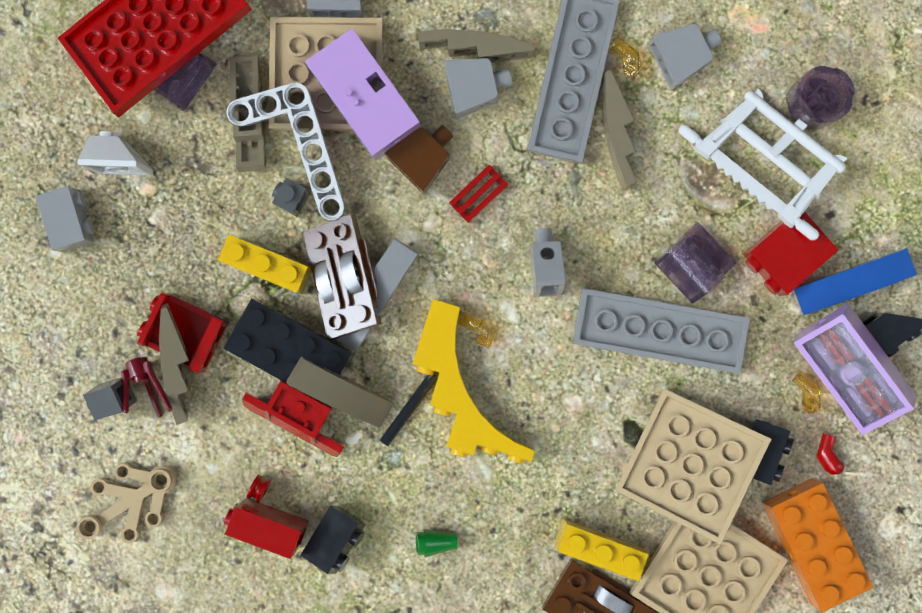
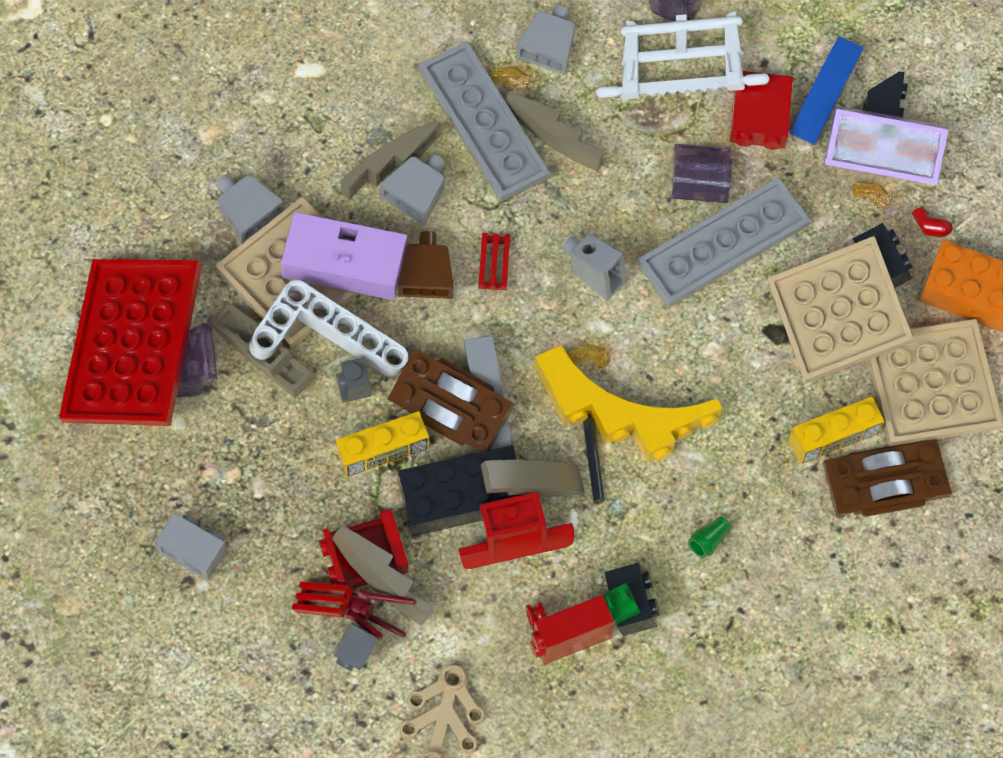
camera: 45 degrees left, 20 degrees down
white slope [78,131,154,176] -> none
none -> red tile [291,581,353,618]
none -> green tile [602,583,641,625]

